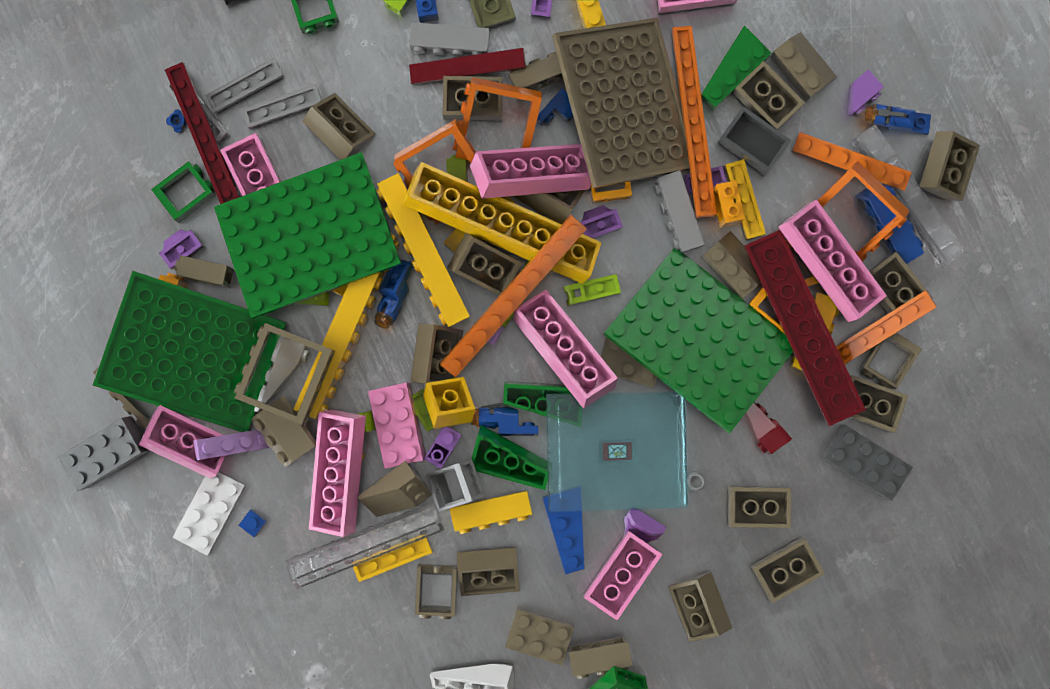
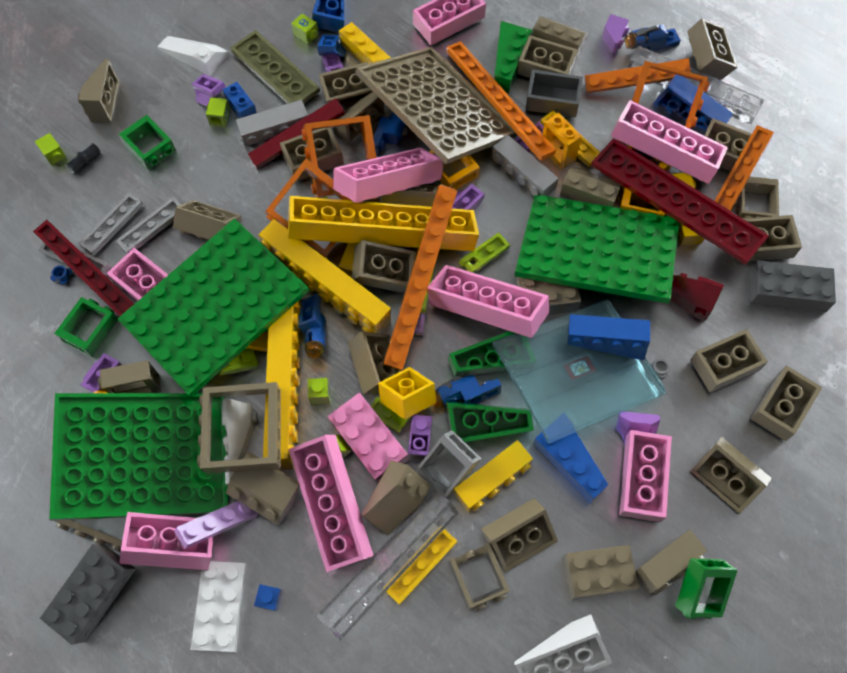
camera: 25 degrees left, 20 degrees down
none -> lime brick [308,378,330,405]
none -> dark tan slope [318,62,373,103]
none -> blue wedge [567,314,650,360]

